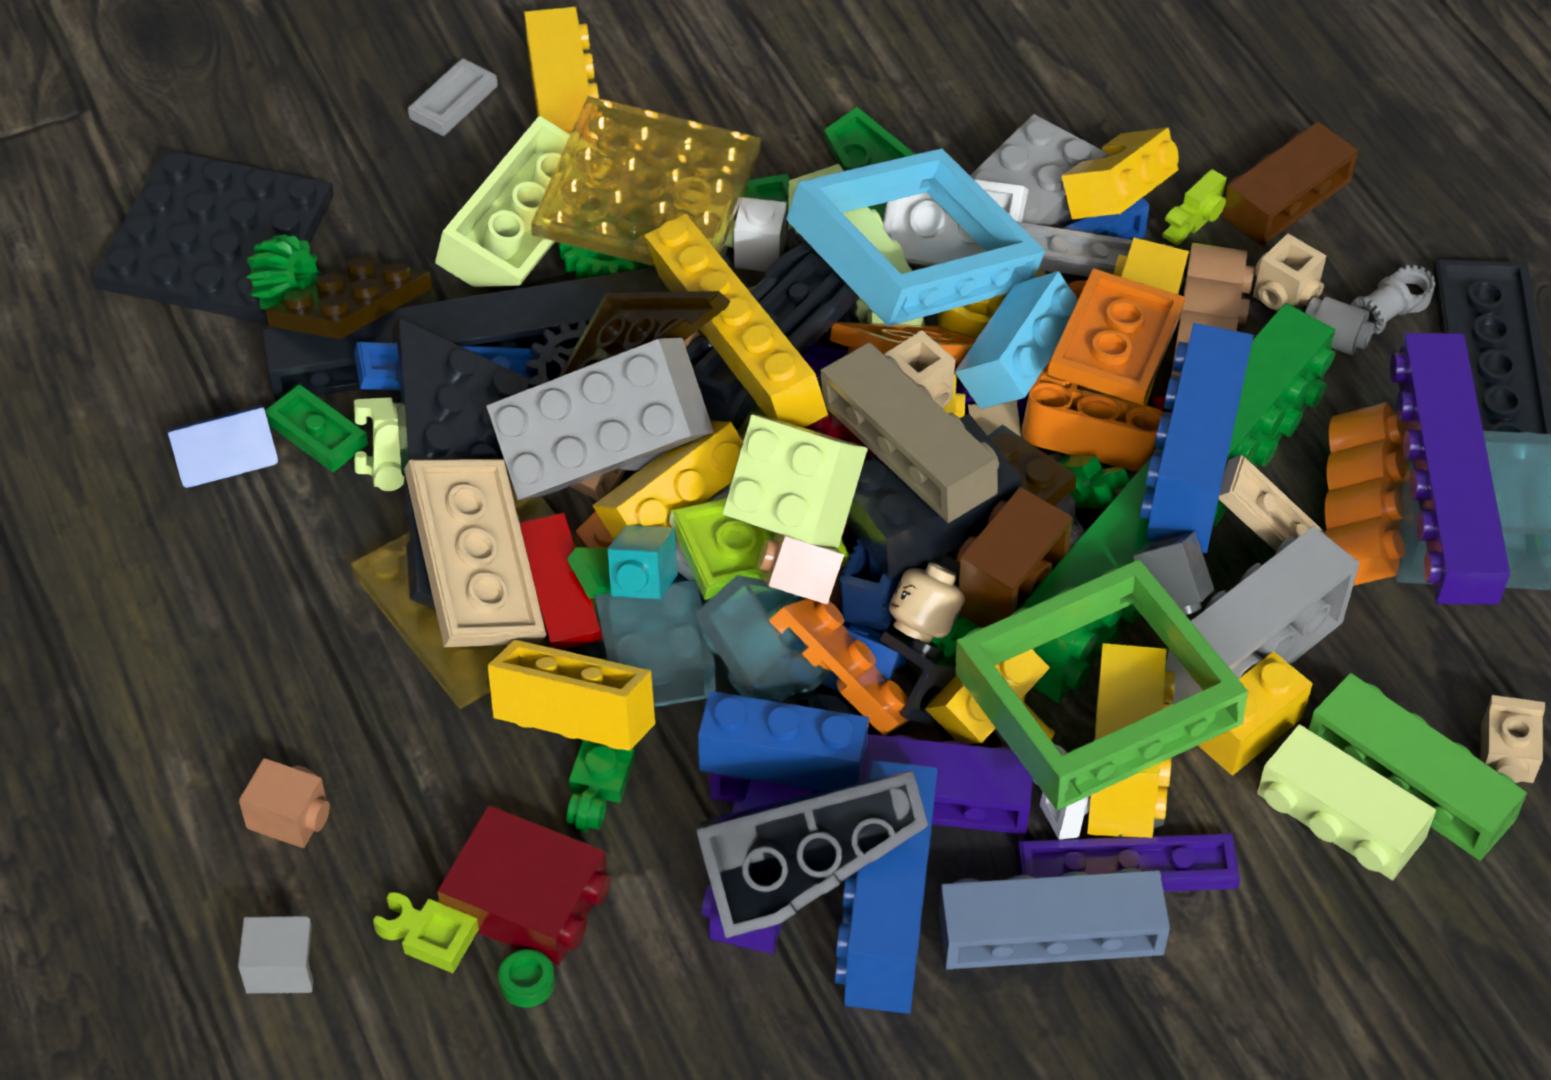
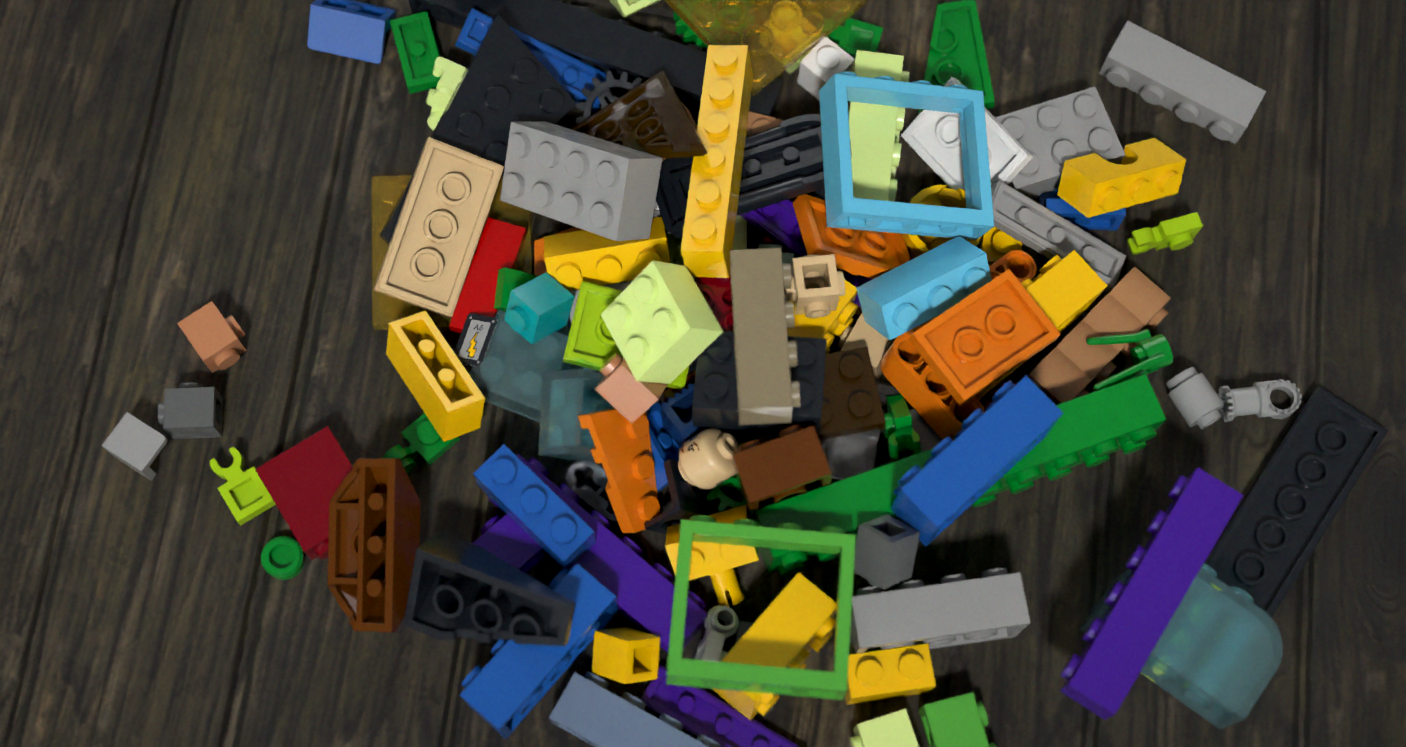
camera: 30 degrees right, 20 degrees up
tan tile [1219,454,1325,551] -> none
reddish brown brick [1222,122,1359,246] -> none
tan brick [1253,233,1326,311] -> none
orange brick [1325,401,1407,586] -> none
none -> dark grey brick [158,382,224,439]
none -> reddish brown wedge [328,458,421,633]
none -> sticker [454,313,498,367]
none -> yellow brick [592,627,660,684]
none -> green plant [1086,329,1173,391]
none -> light grey brick [1099,21,1266,144]

